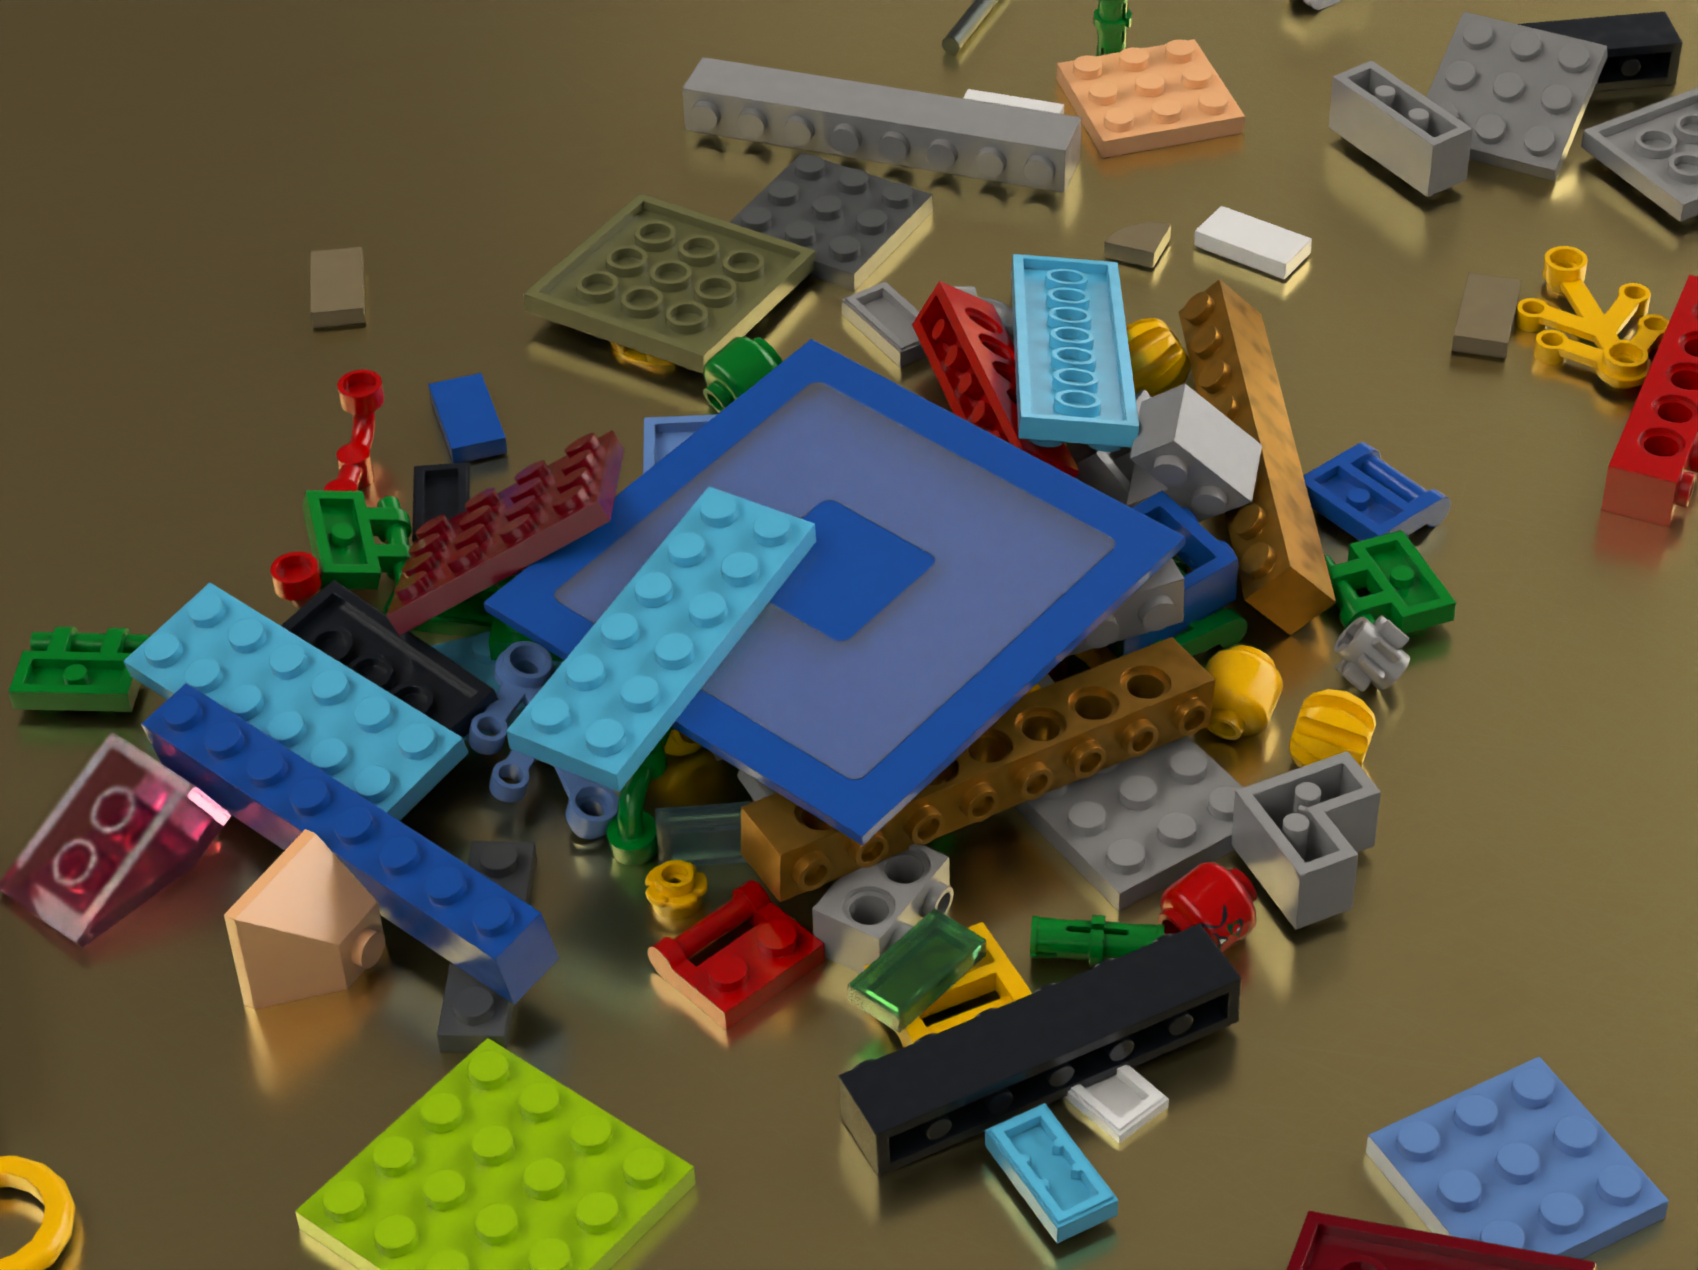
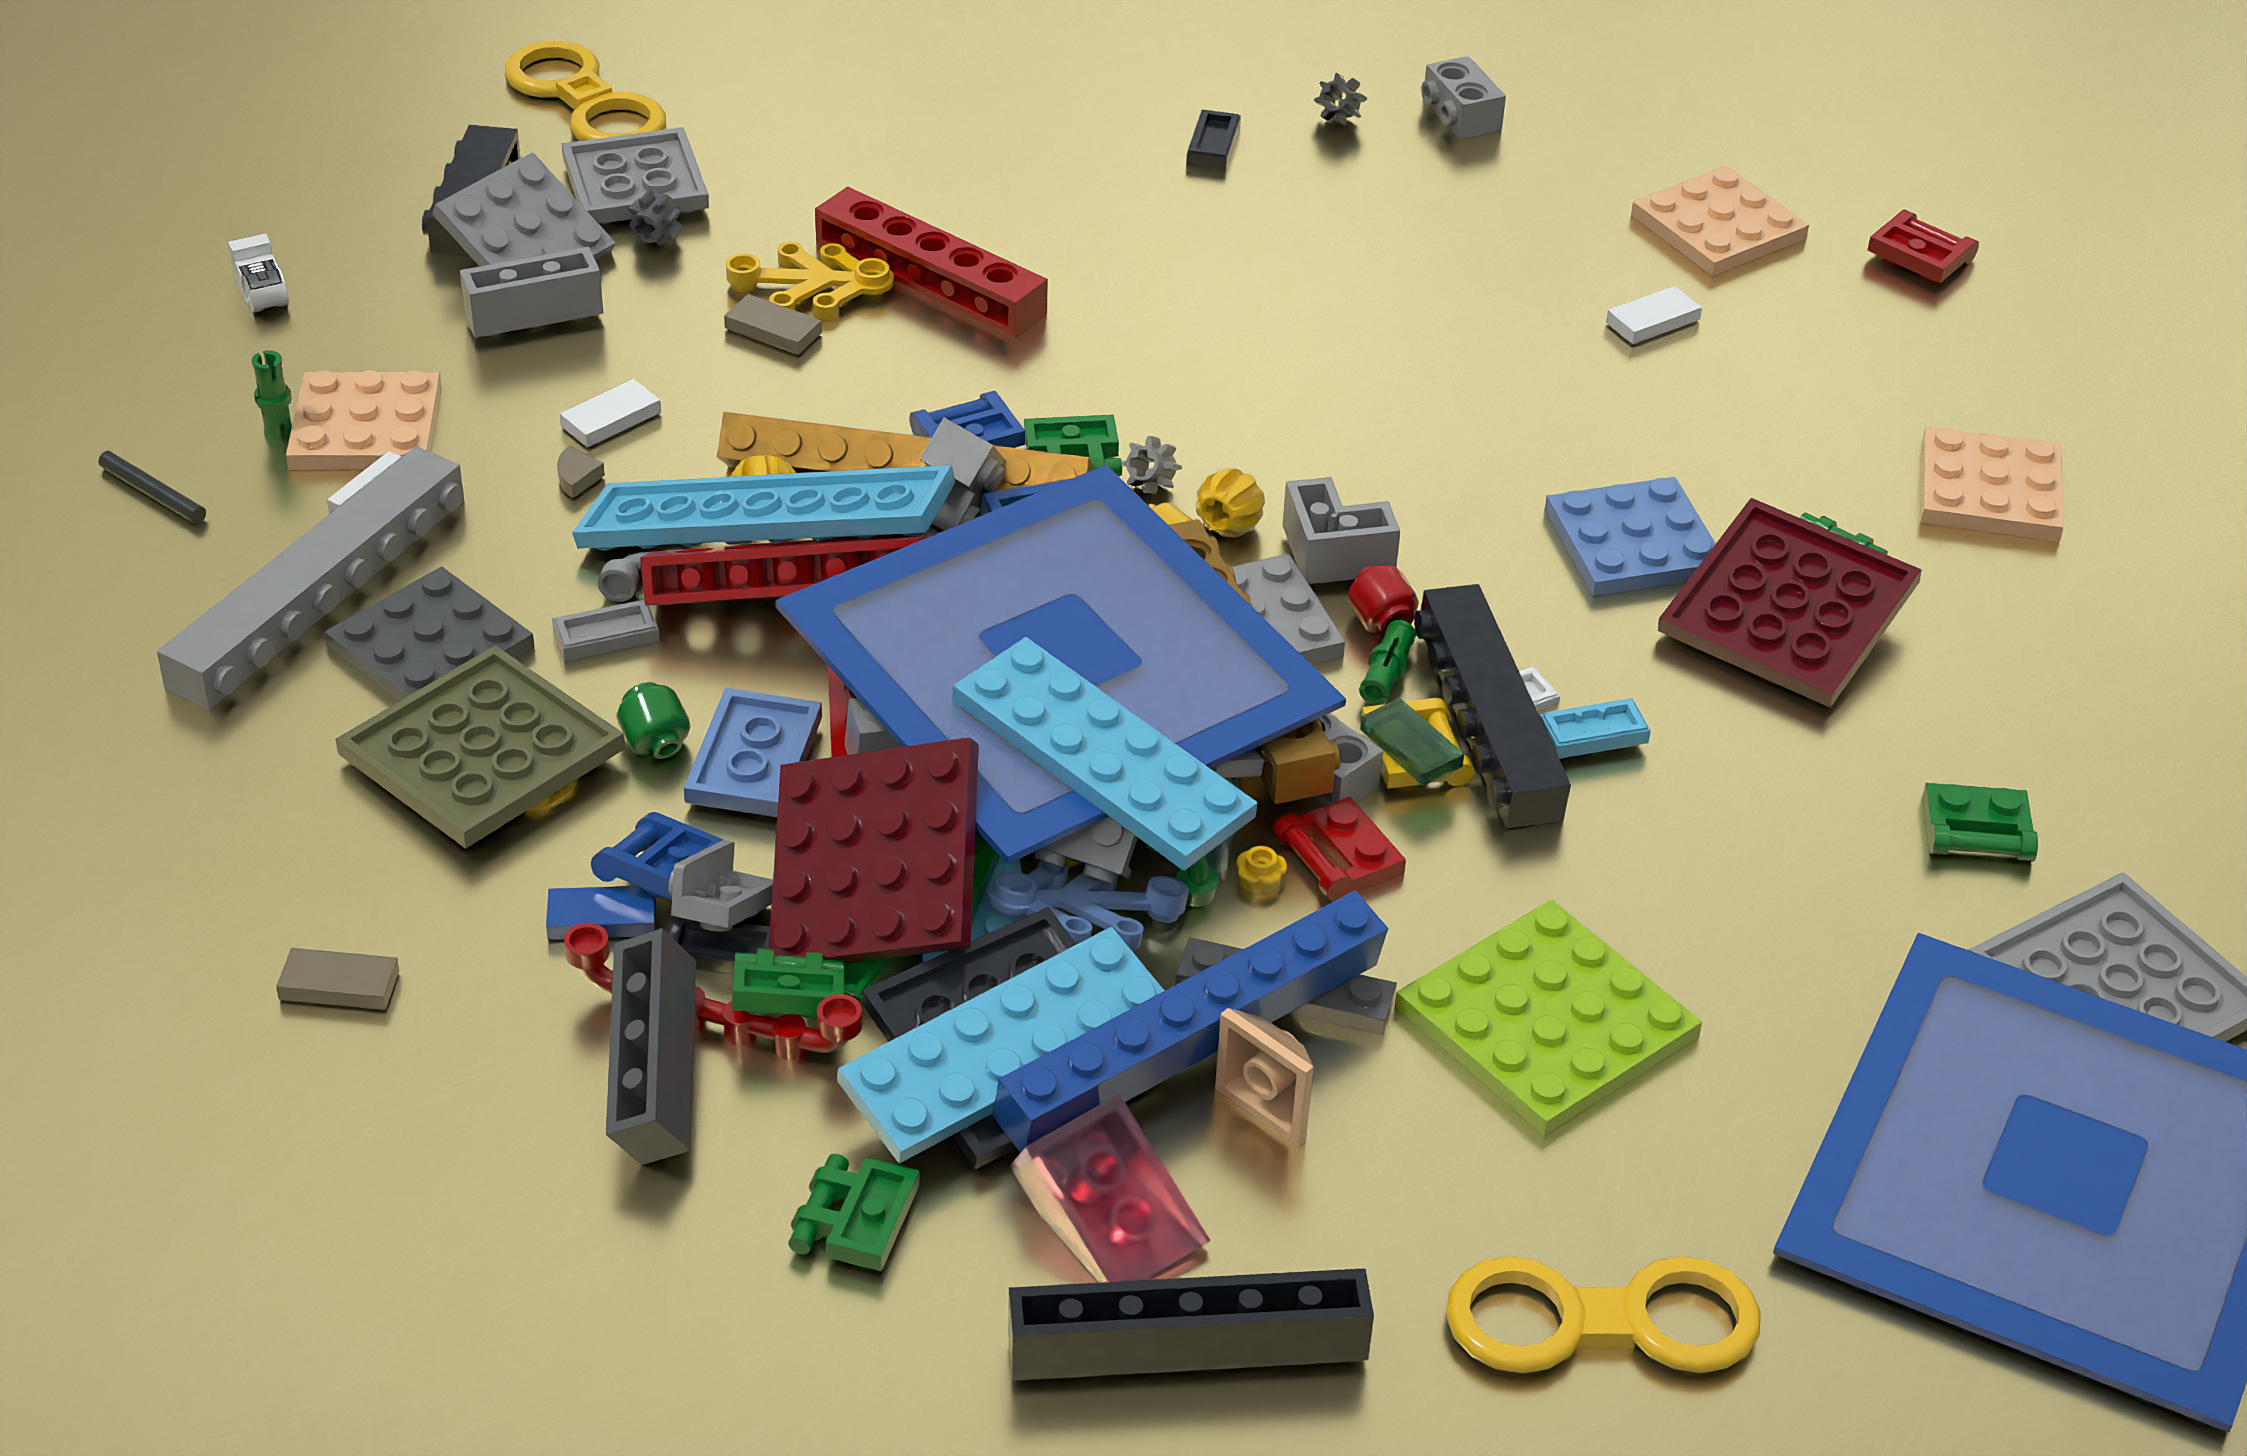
camera: 80 degrees left, 0 degrees up
none -> blue plate [591,812,724,900]
none -> dark grey brick [606,928,696,1165]
none -> dark grey gear [628,190,682,246]
none -> light grey bracket [668,840,773,931]

